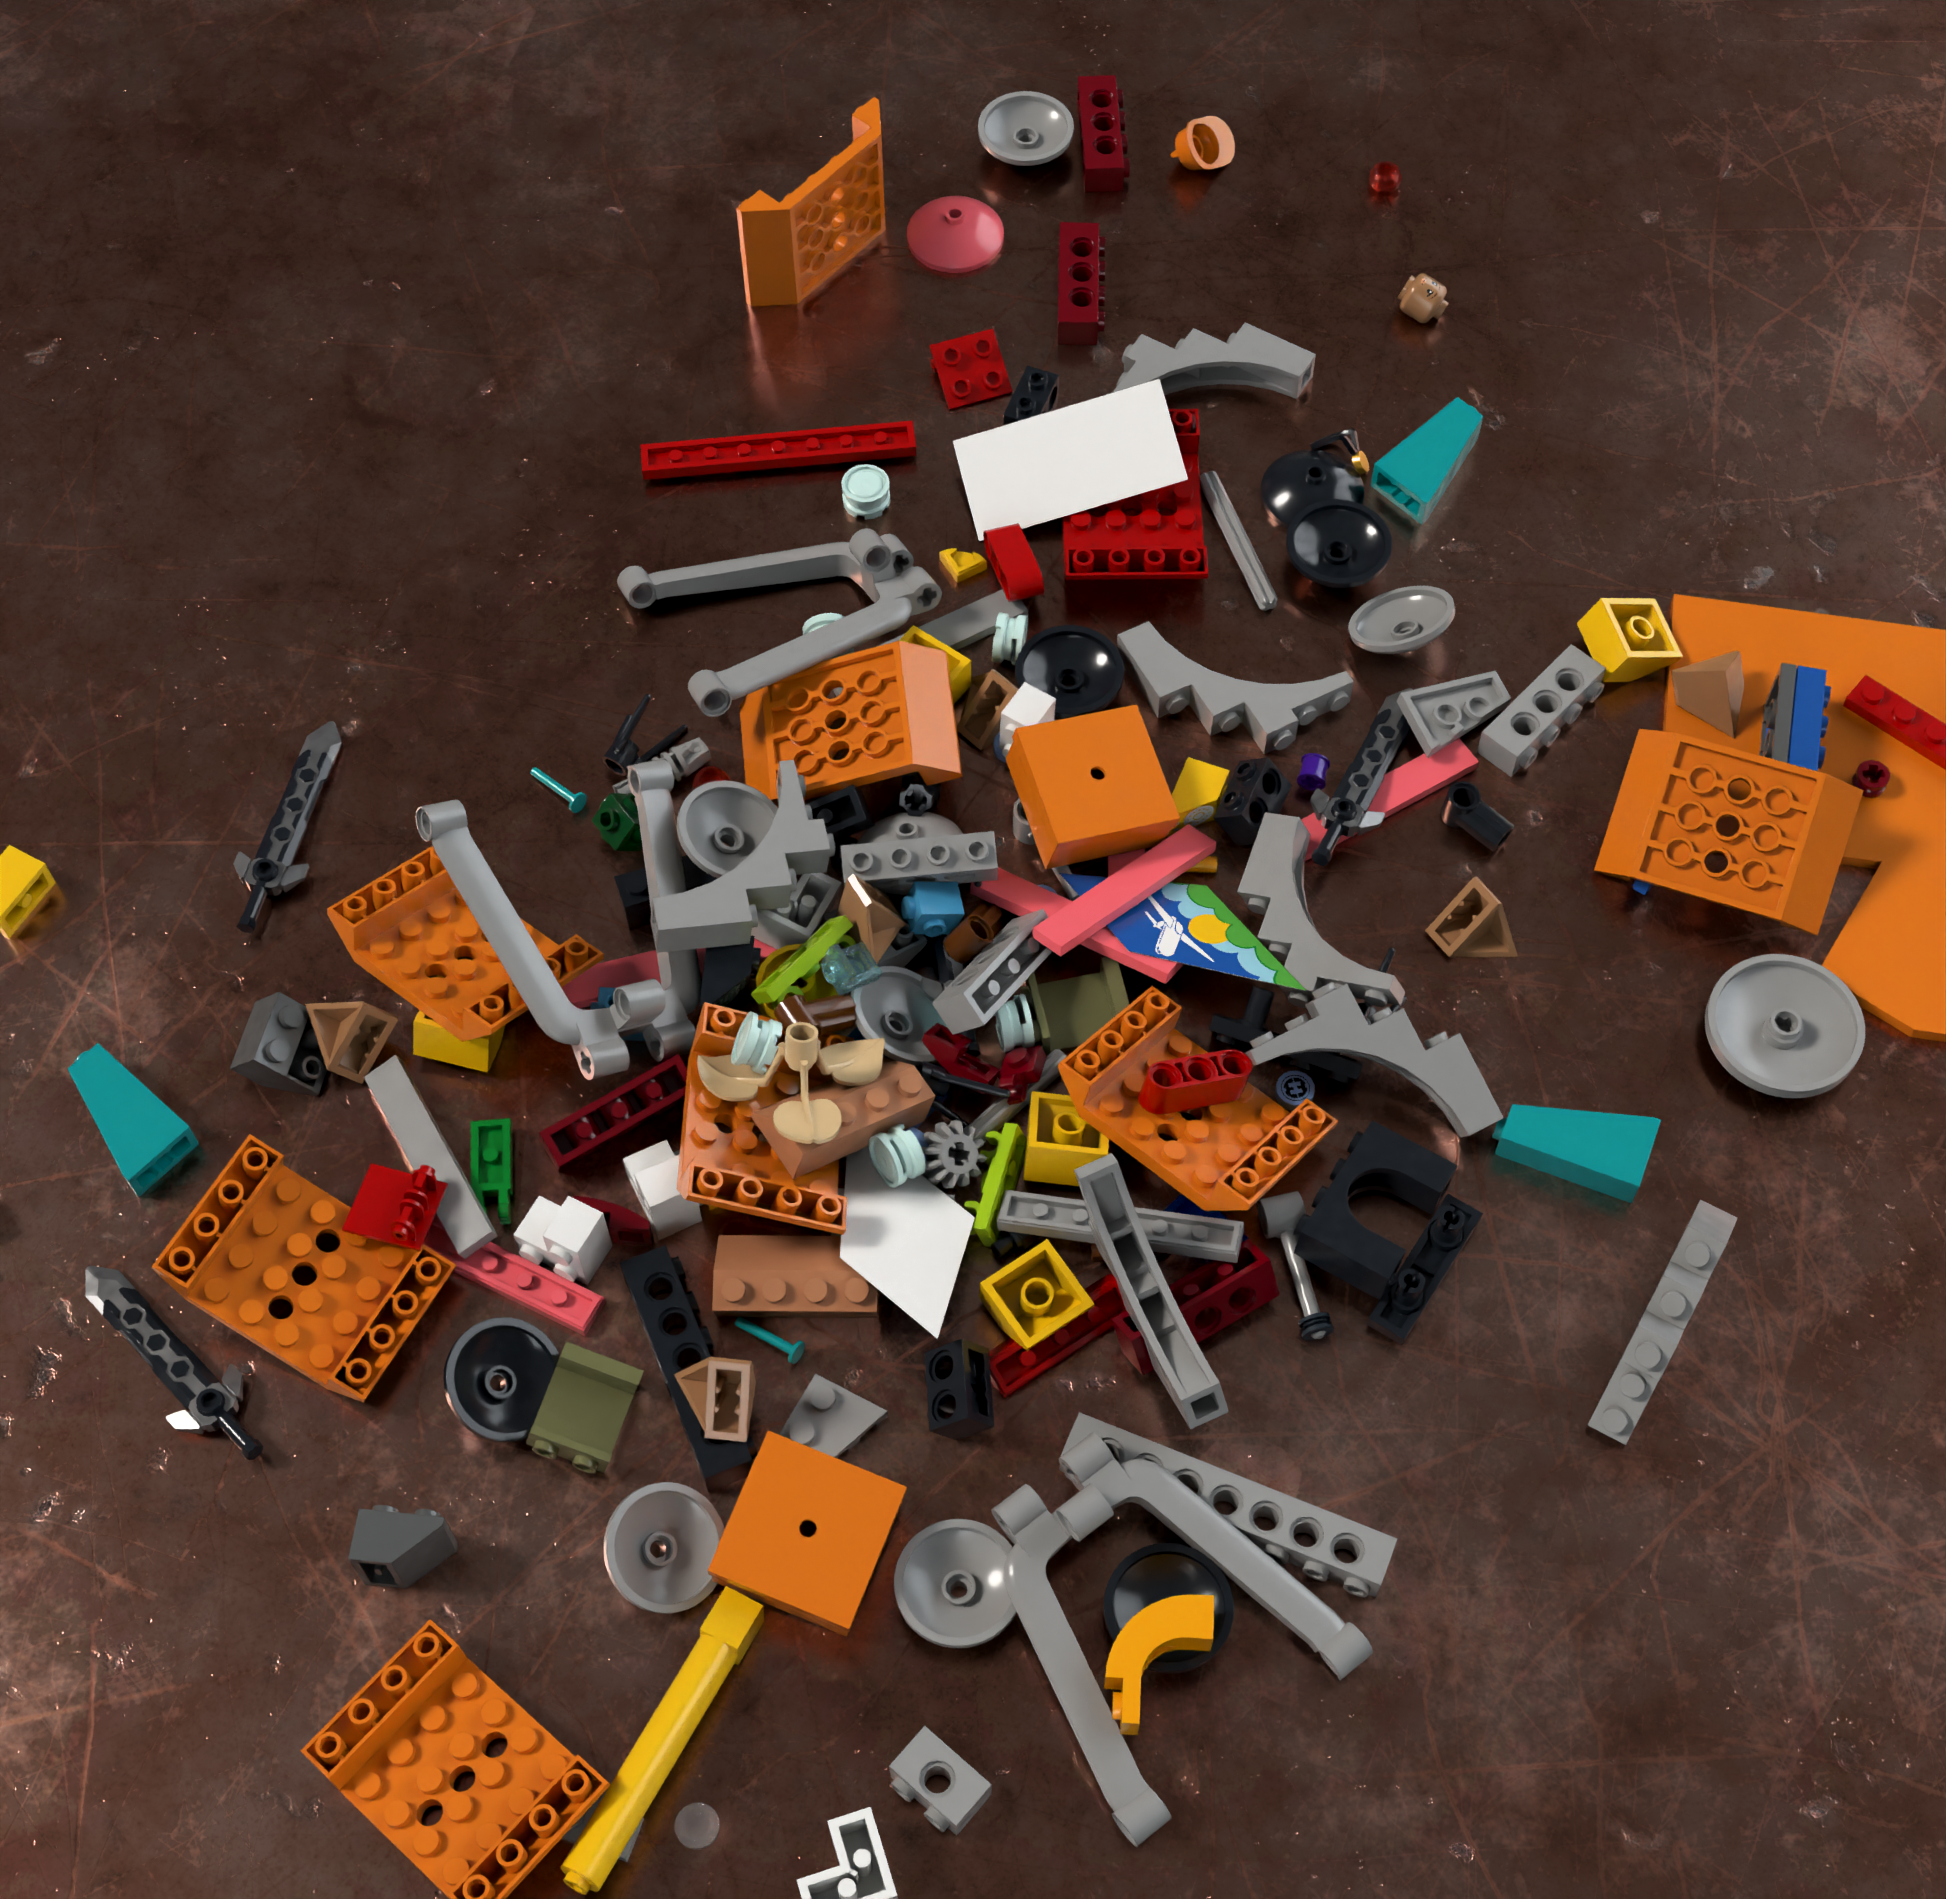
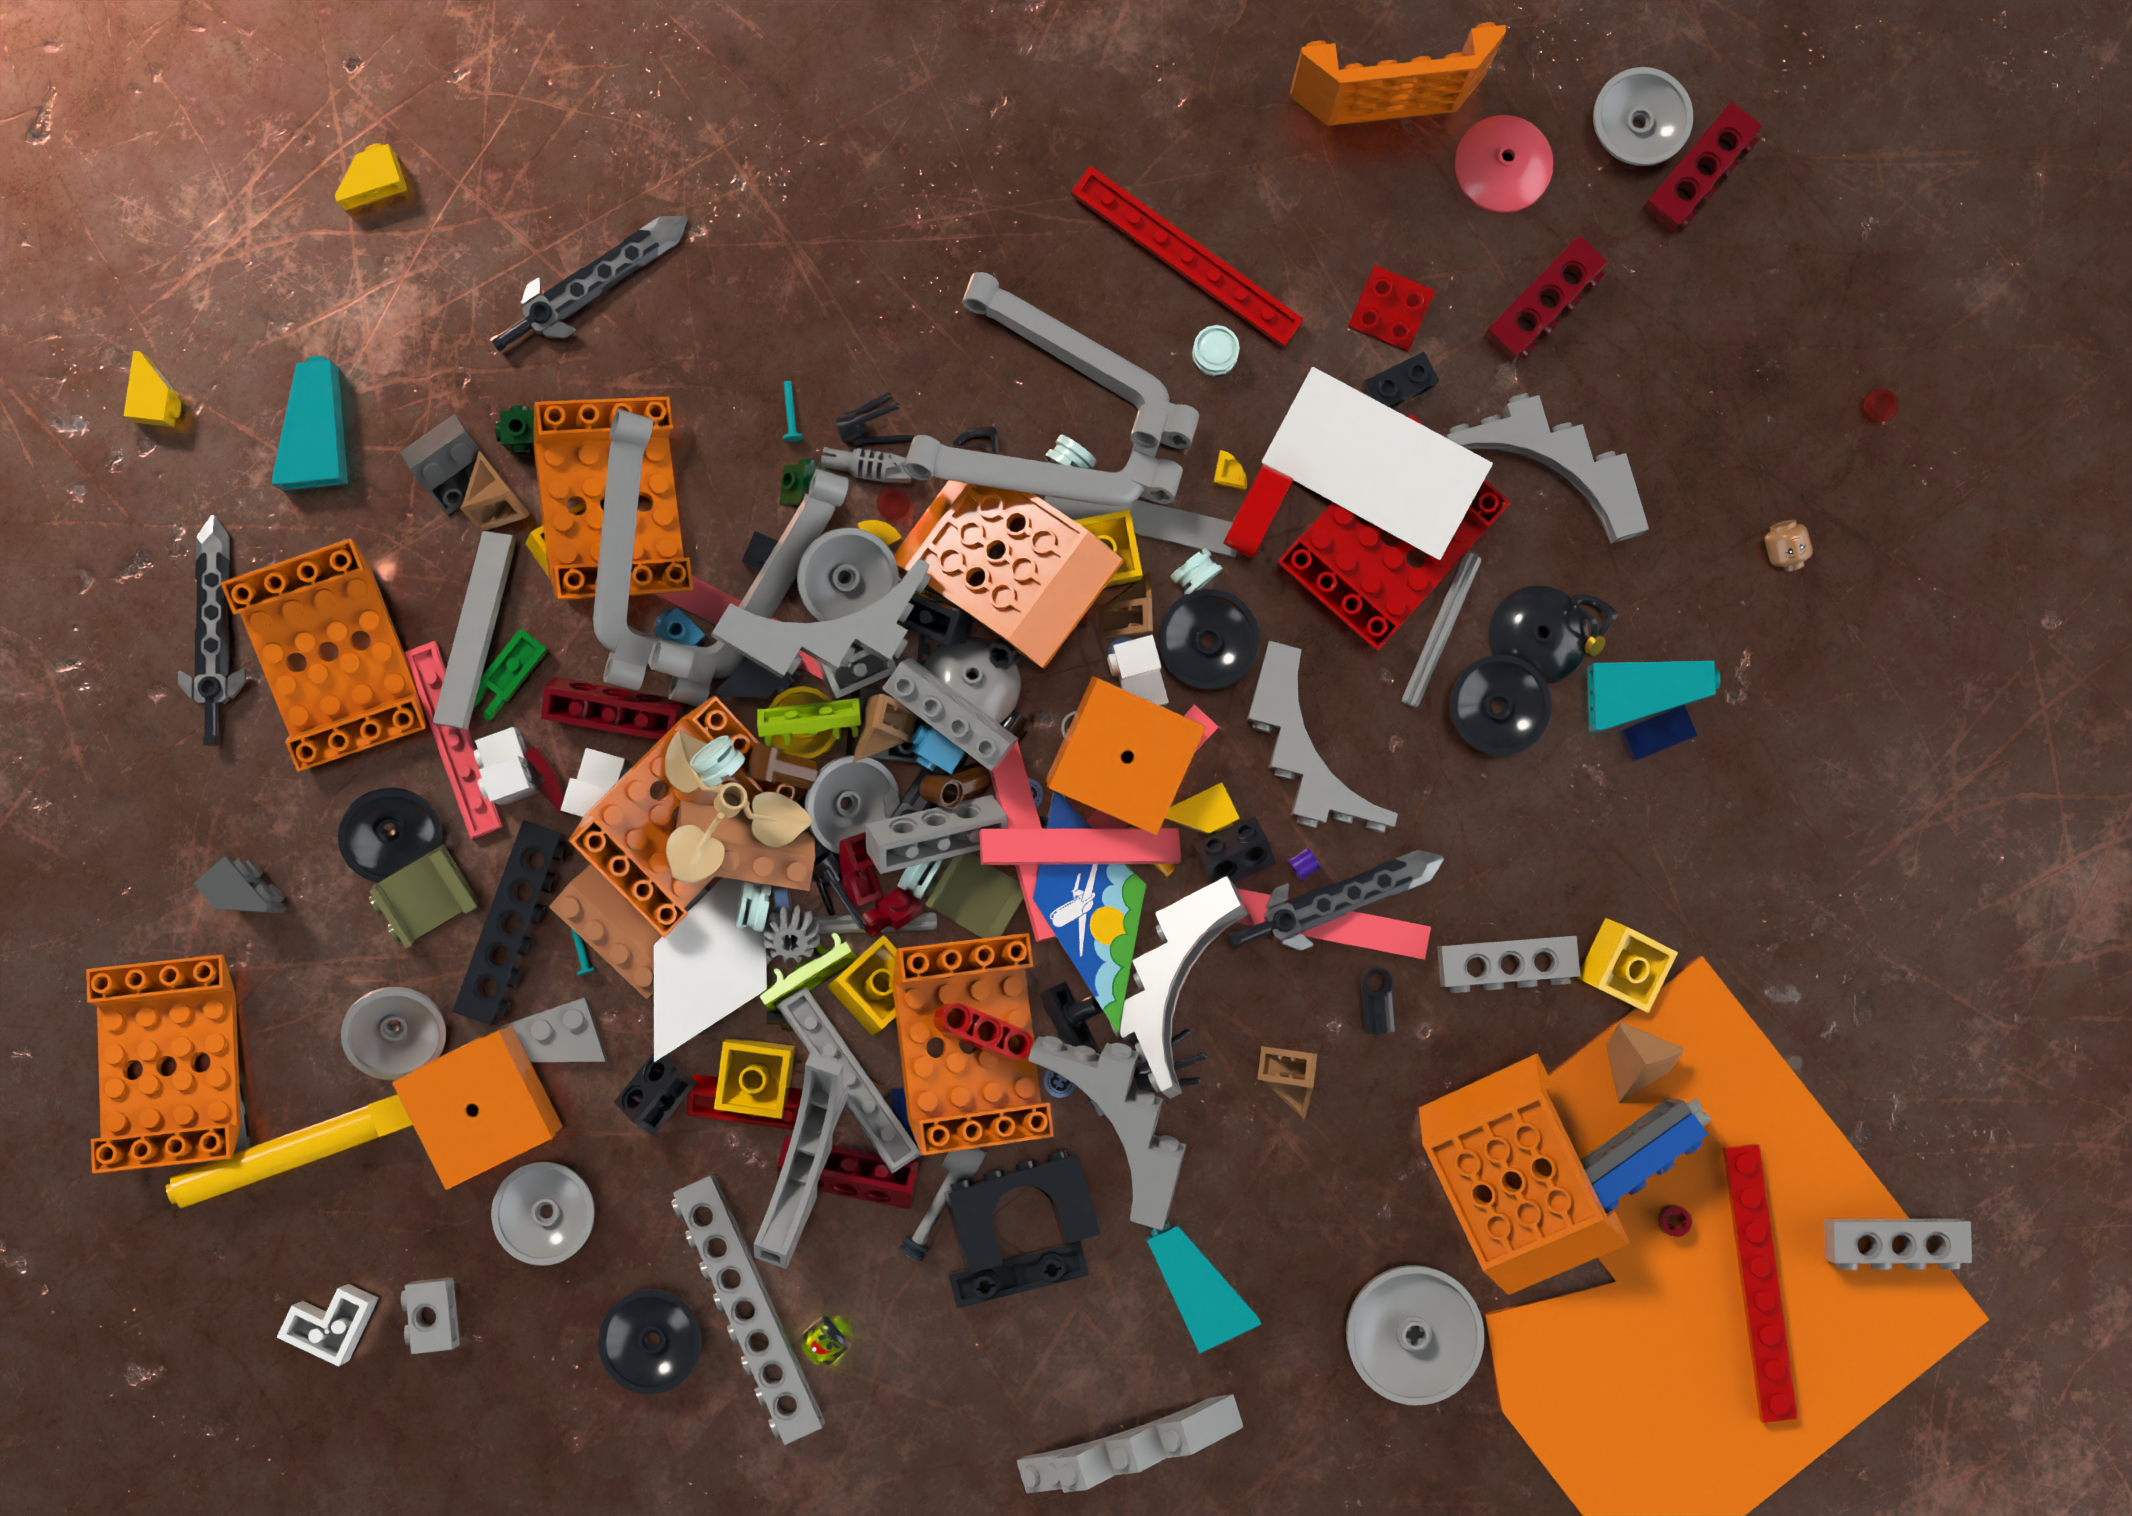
camera: 40 degrees right, 25 degrees up
red hinge [342,1163,448,1251] -> none
medium nougat slope [674,1357,756,1442] -> none
clear plate [675,1802,720,1849] -> none
clear light blue bracket [820,941,882,996] -> none
light grey piece [991,1432,1373,1847] -> none
light orange arch [1104,1594,1214,1735] -> none
orange piece [1170,116,1235,171] -> none
light grey dish [1348,586,1456,654] -> none
light grey wing [1397,670,1511,758] -> none
none -> dark green brick [495,405,534,455]
none -> head [801,1314,852,1366]
none -> clear blue plate [1621,705,1697,761]

